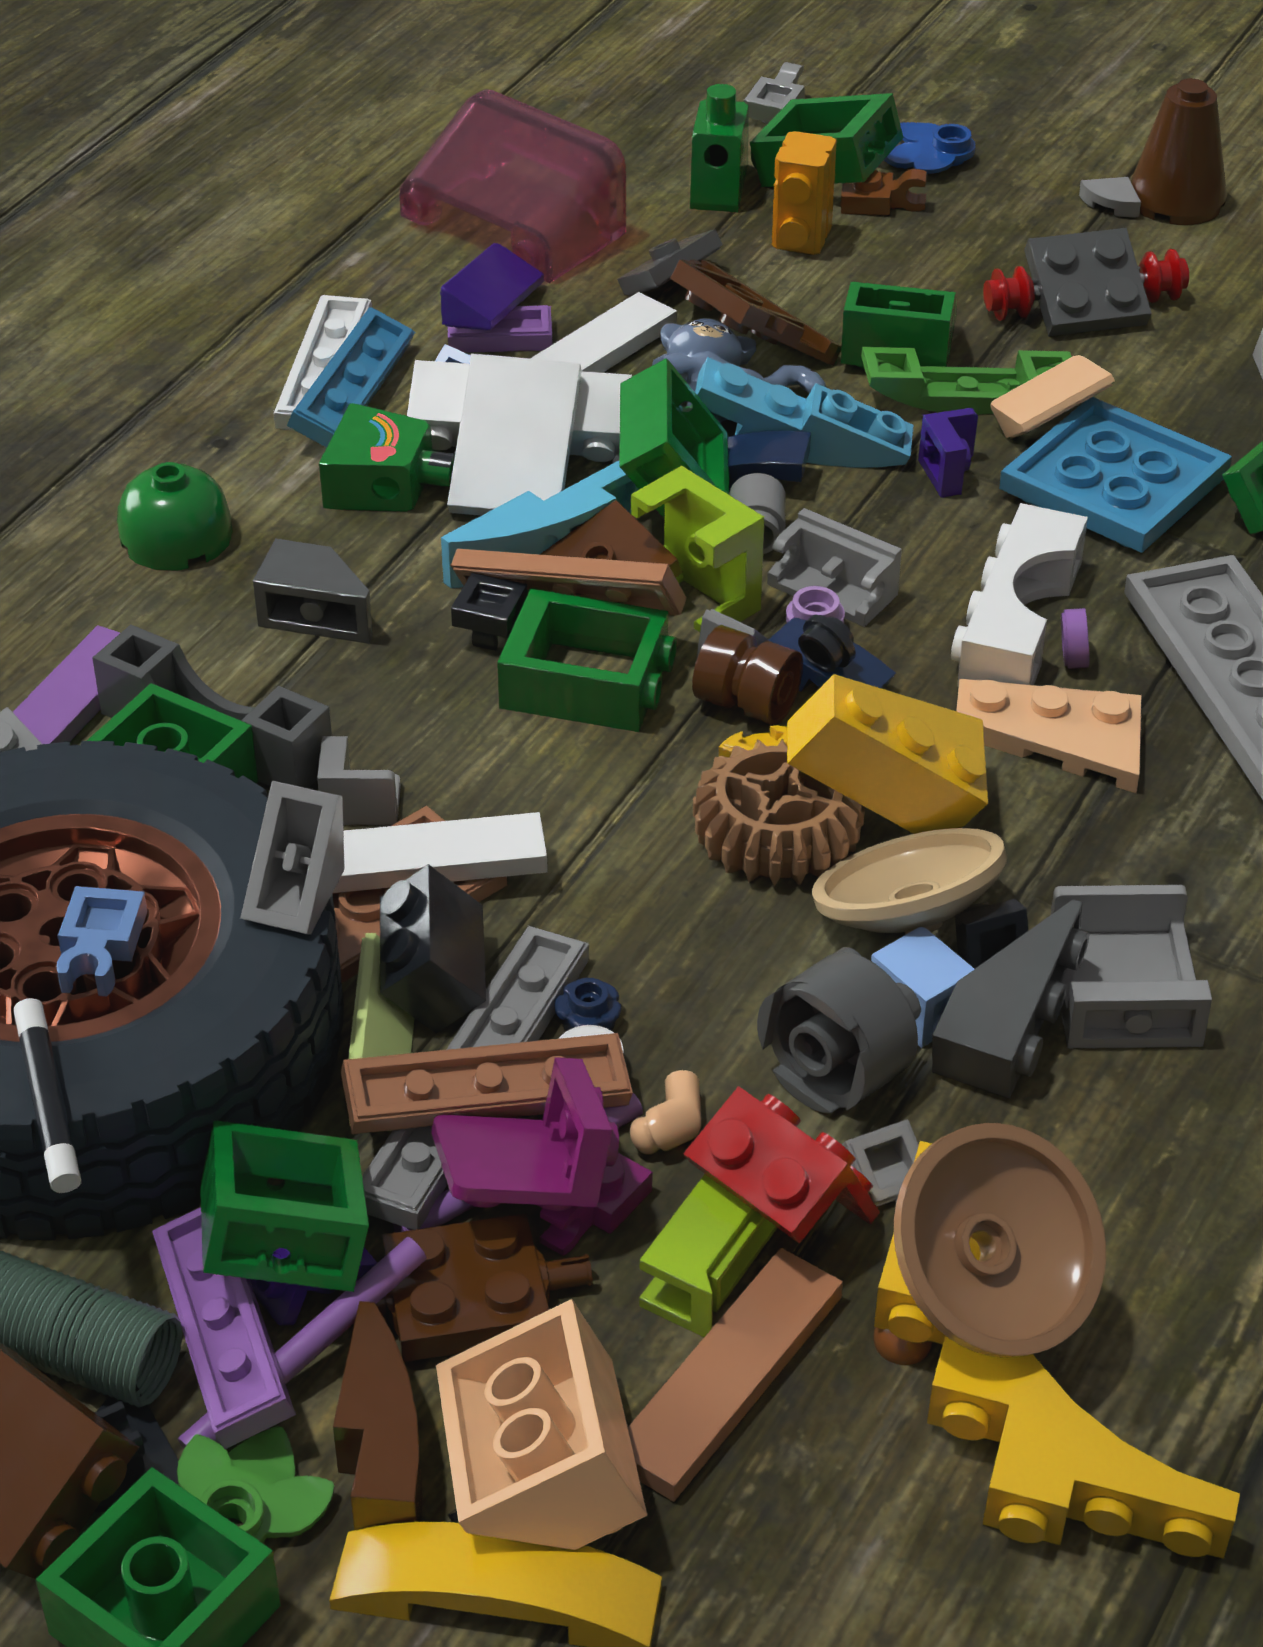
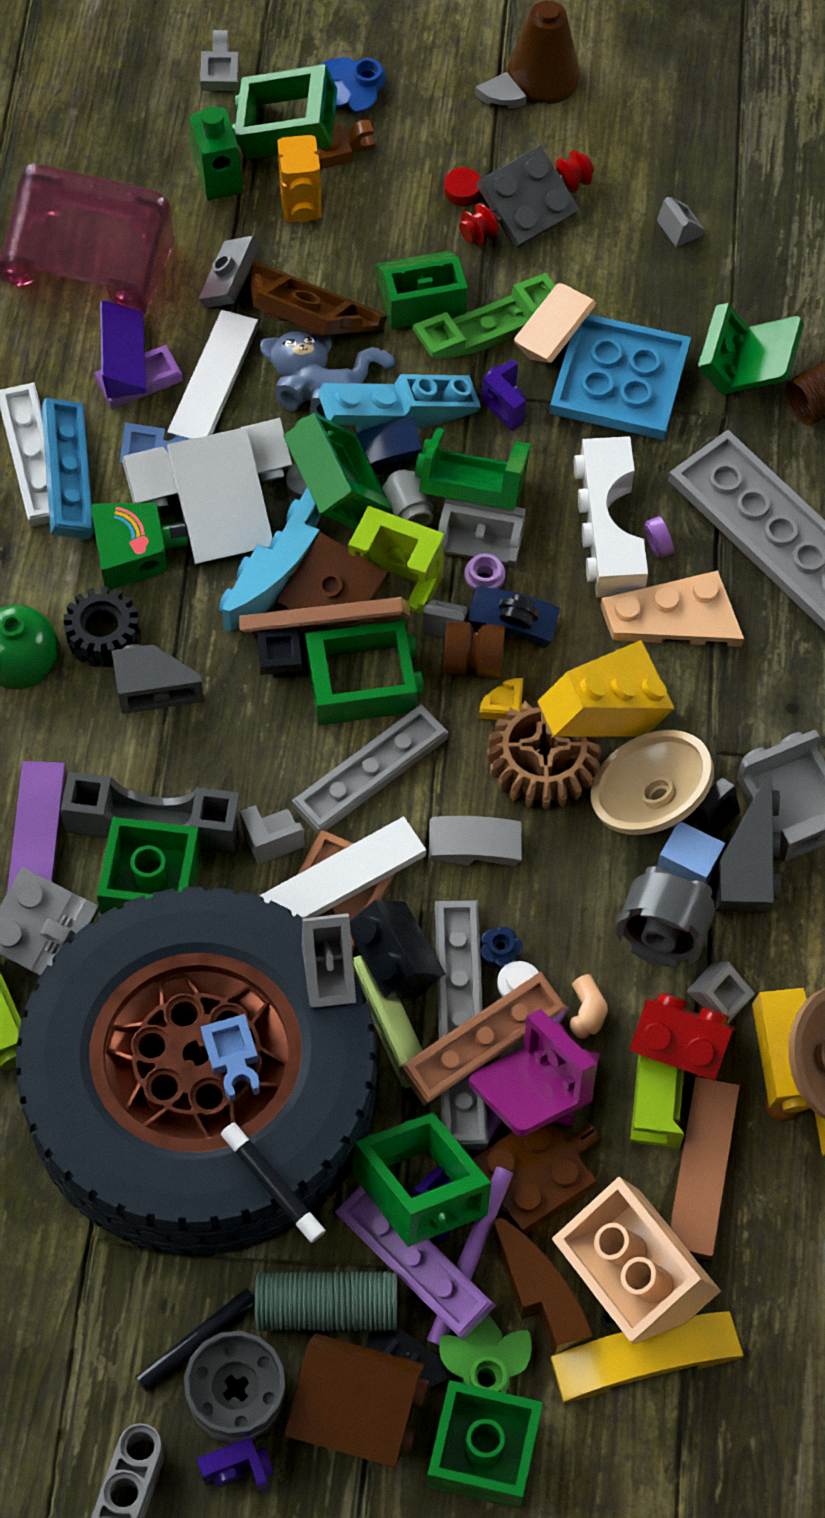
camera: 25 degrees left, 20 degrees up
none -> black tyre [64,587,141,667]
none -> light grey tile [292,704,448,835]
none -> green panel [415,428,531,511]
none -> light grey slope [429,816,522,867]
none -> red tile [444,167,481,206]

